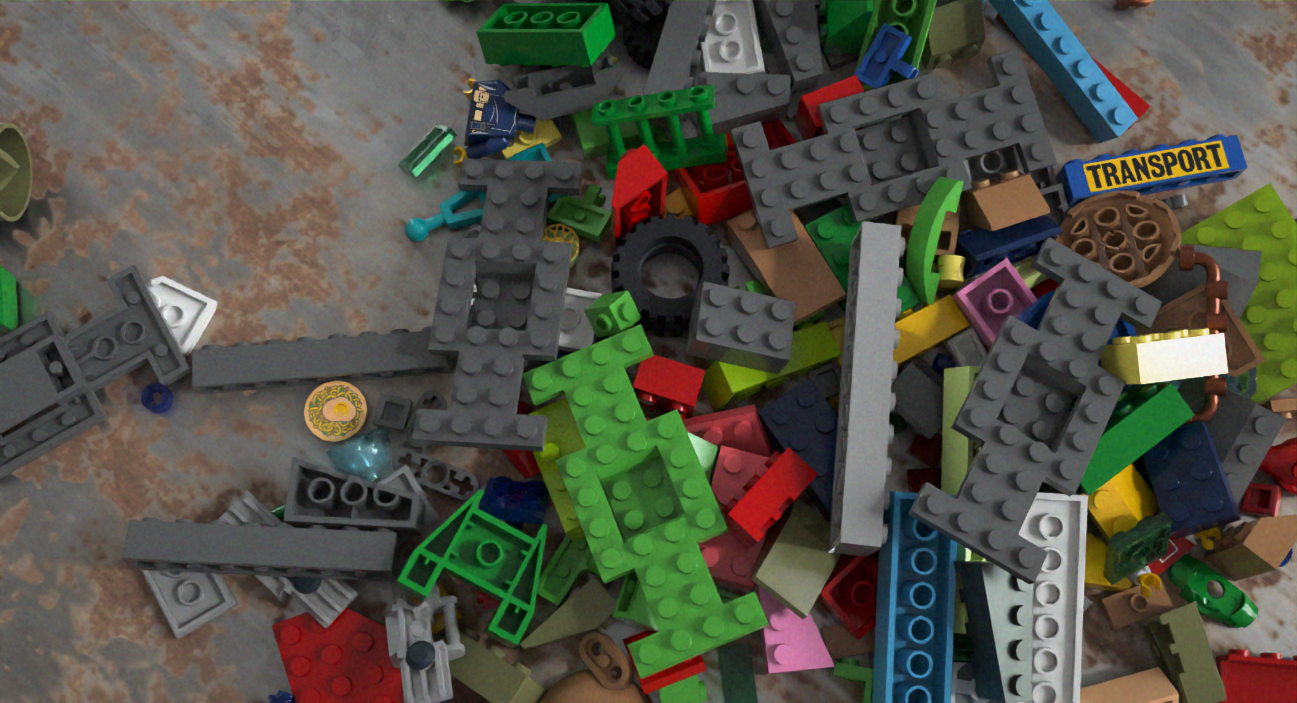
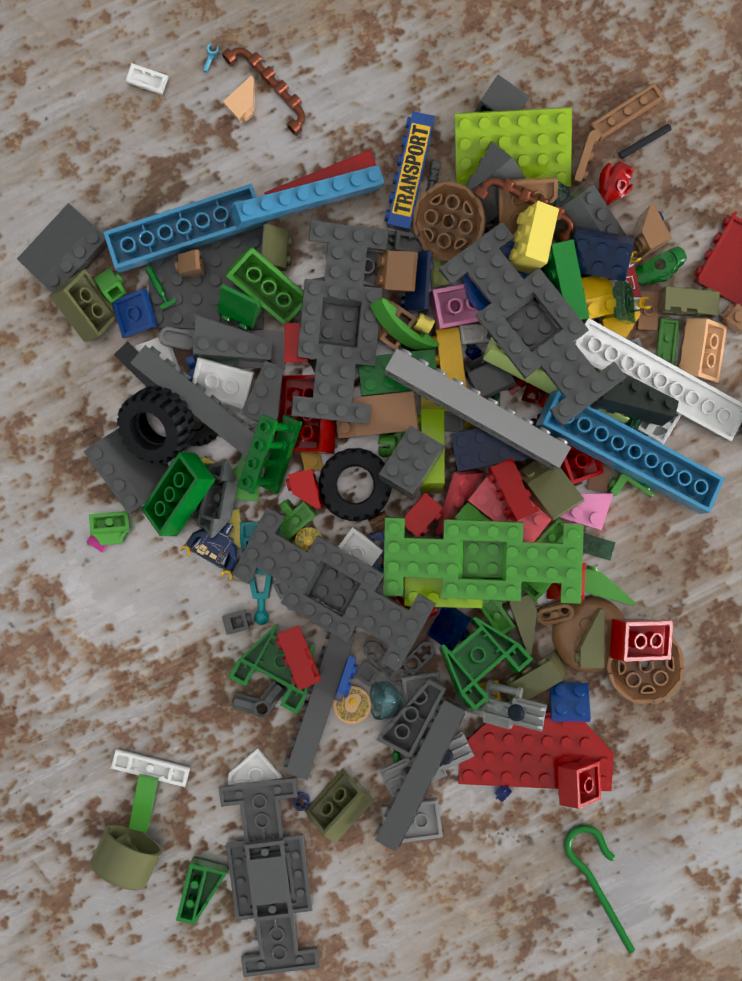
camera: 65 degrees left, 15 degrees up
clear green plate [397,124,457,178] -> none
bright green brick [584,290,642,337] -> none
blue plate [854,23,919,89] -> none
red slope [1241,482,1282,518] -> none
none -> white plate [111,749,191,787]
none -> bright green tile [128,774,159,833]
none -> dark grey brick [222,609,253,635]
none -> green wedge [229,624,315,714]
none -> dark grey piece [232,680,287,718]
none -> red wedge [275,625,322,690]
none -> olive slope [305,769,375,842]
none -> blue plate [334,656,358,702]
none -> bright green tile [655,318,680,366]

